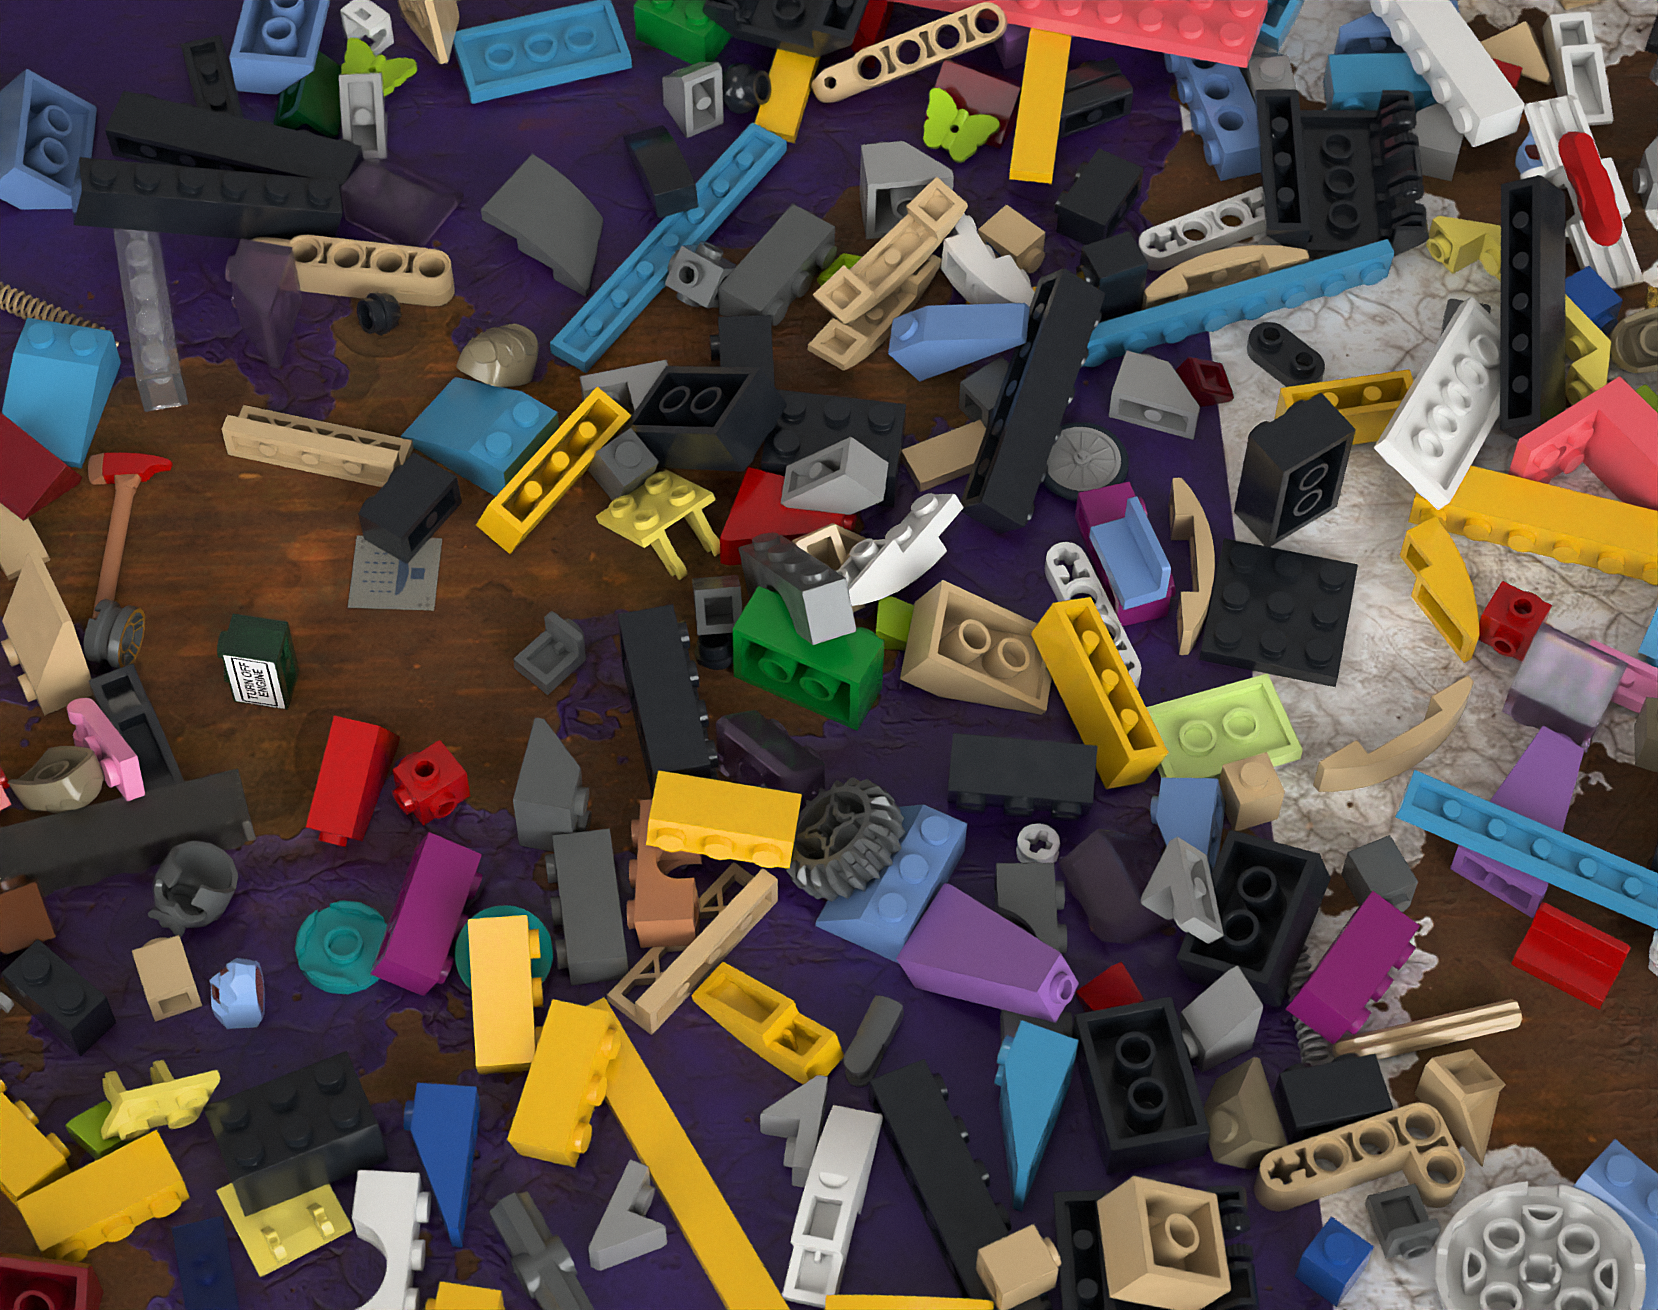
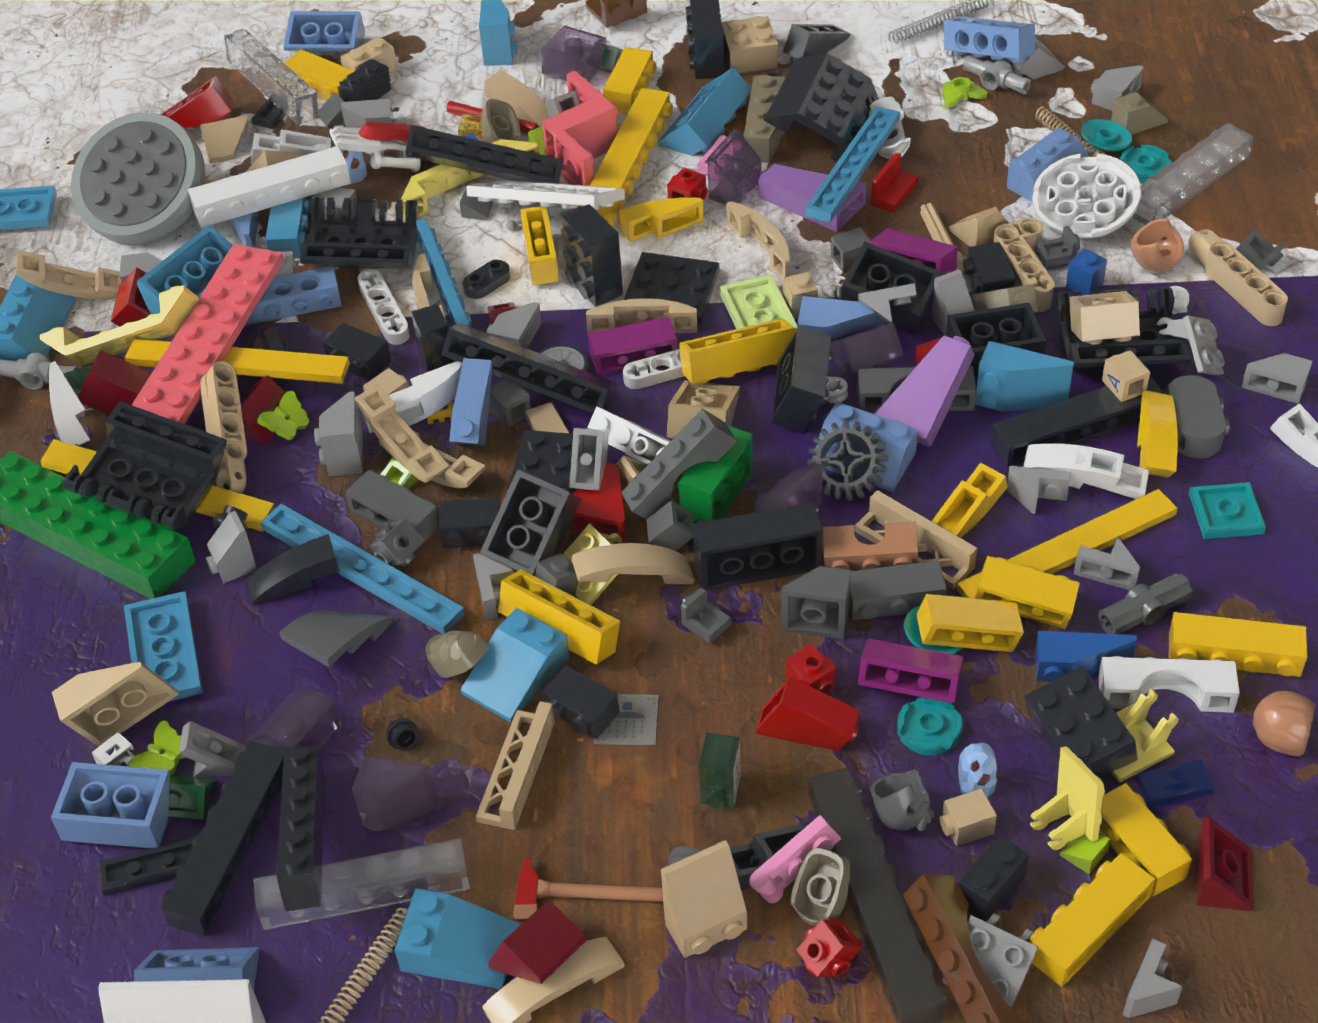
camera: 85 degrees left, 10 degrees down
tan piece [242,235,455,306] -> none
yellow brick [646,770,802,869] -> none
dark grey bar [843,995,904,1087] -> none
medium blue panel [1089,496,1171,610] -> none
none -> tan slope [571,543,695,584]

